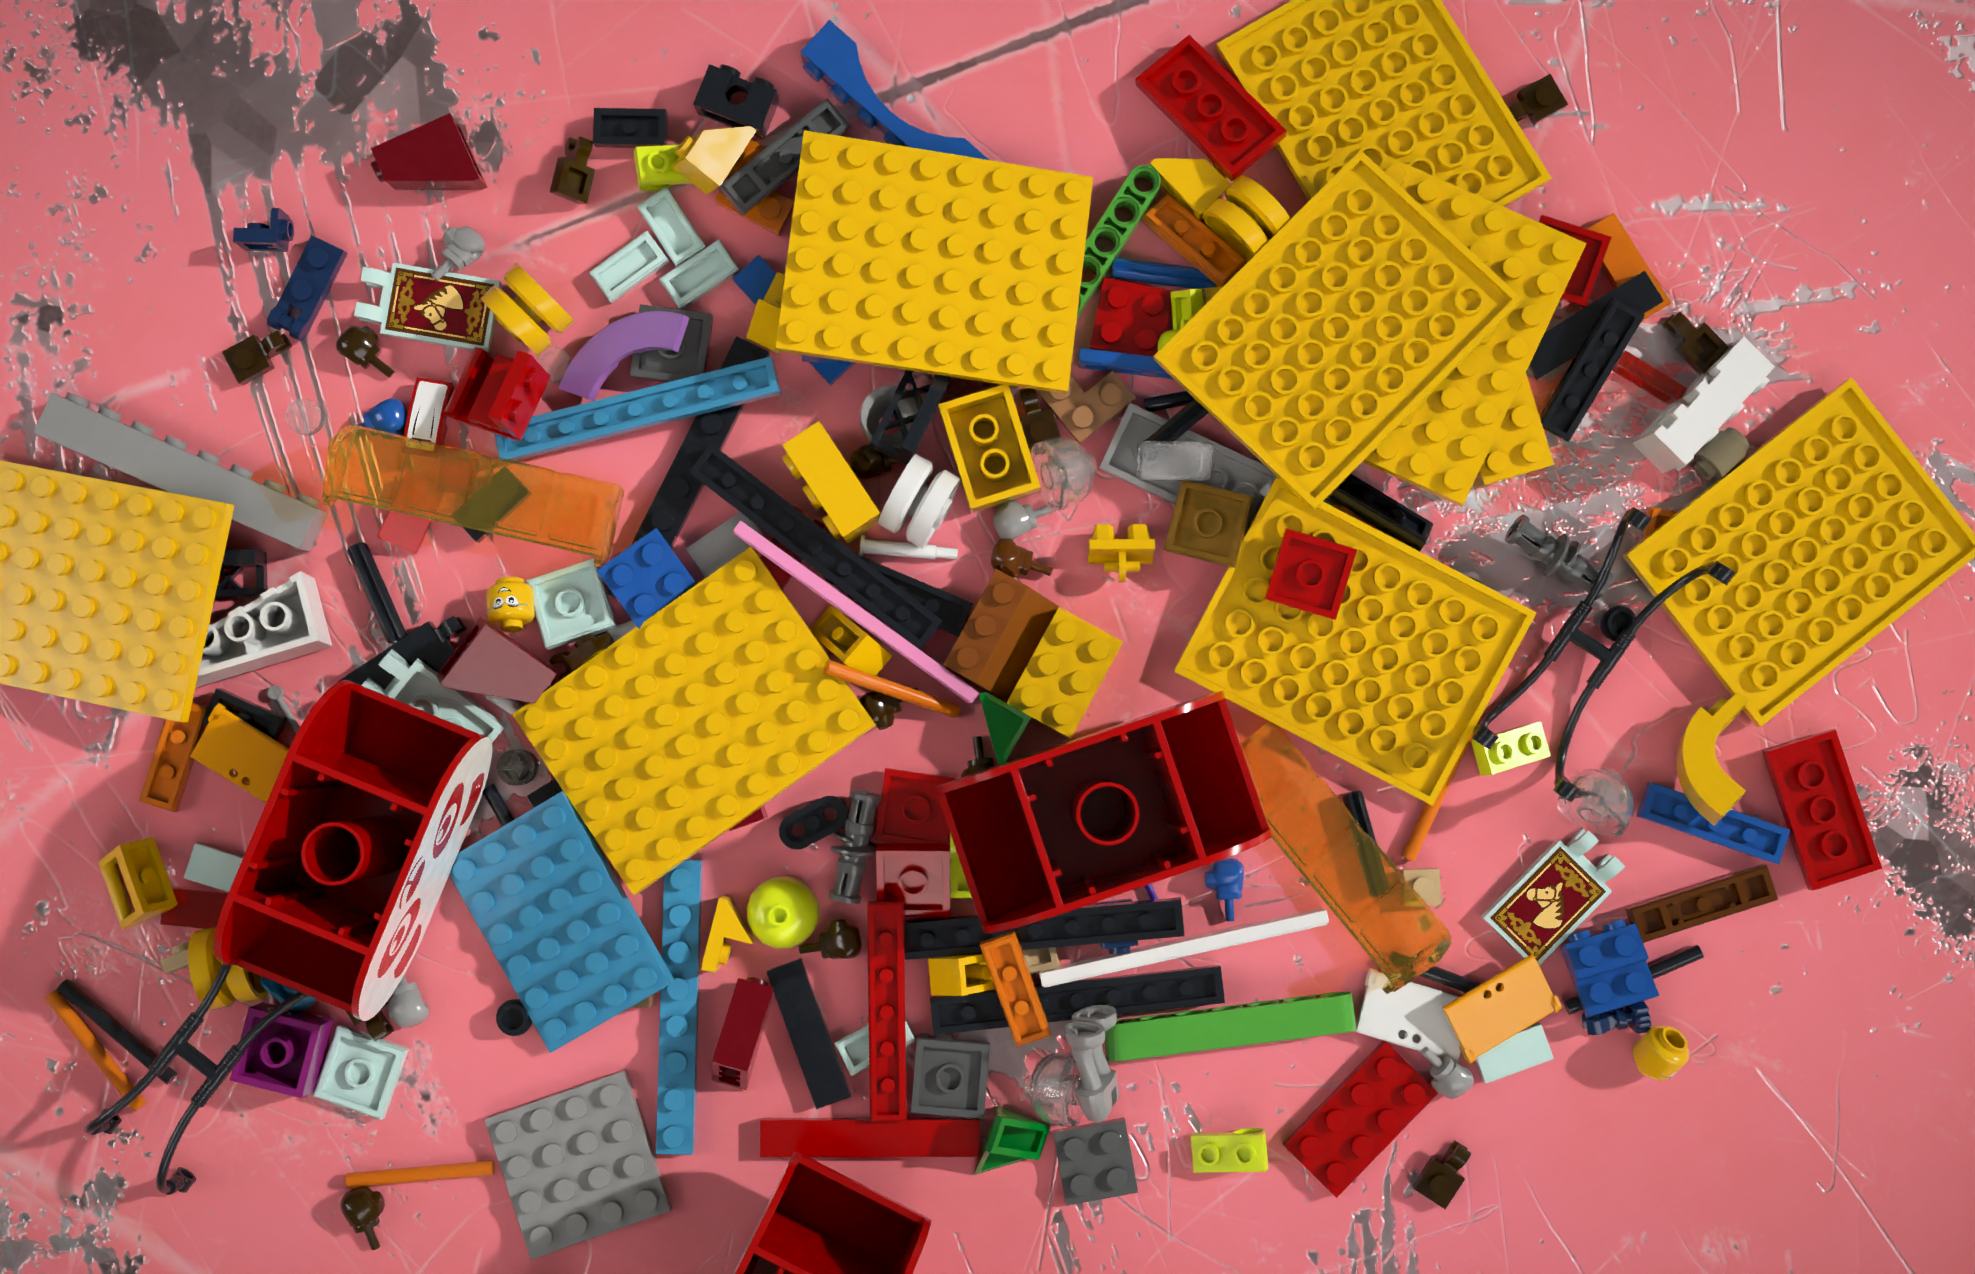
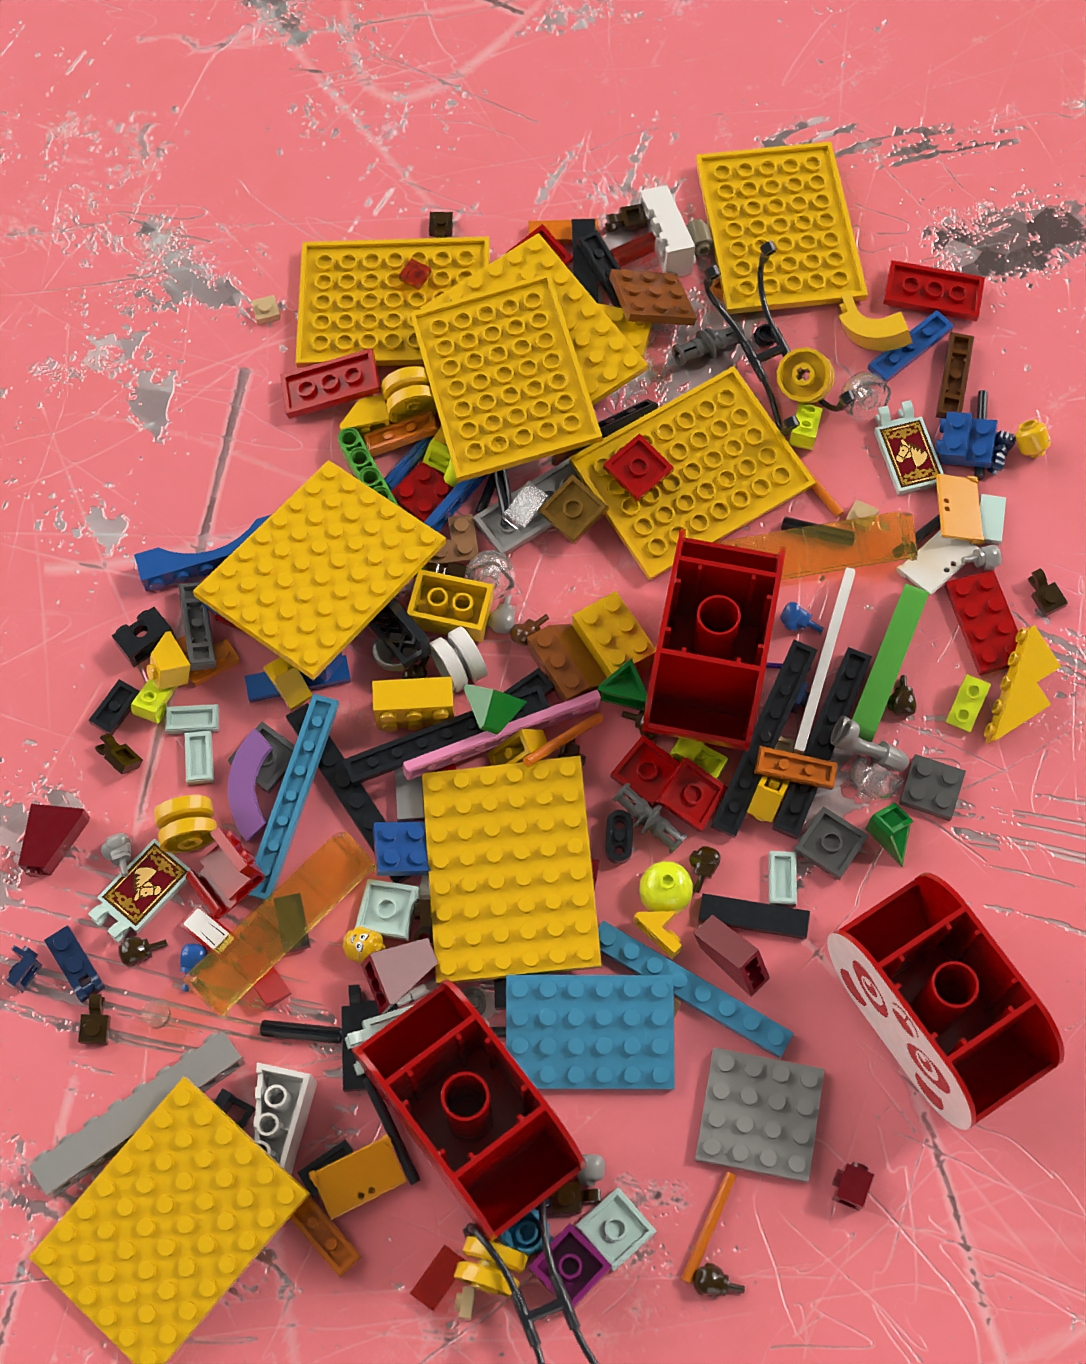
camera: 55 degrees left, 20 degrees down
yellow tile [98,837,178,930] -> none
light aqua tile [184,843,244,892] -> none
light grey hinge [267,685,300,734] -> none
black plate [496,999,533,1036] -> none
light aqua tile [659,239,740,310] -> none
red tile [760,1118,980,1157] -> none
white piece [859,535,958,559] -> none
red tile [867,900,907,1122] -> none
yellow hips [1088,524,1155,583] -> none
none -> clear red tile [398,258,432,290]
none -> green slope [463,684,527,735]
none -> dark orange plate [609,269,697,326]
none -> yellow wheel [777,347,835,404]
none -> dark brown piece [887,675,917,716]
none -> yellow slope [984,625,1061,744]

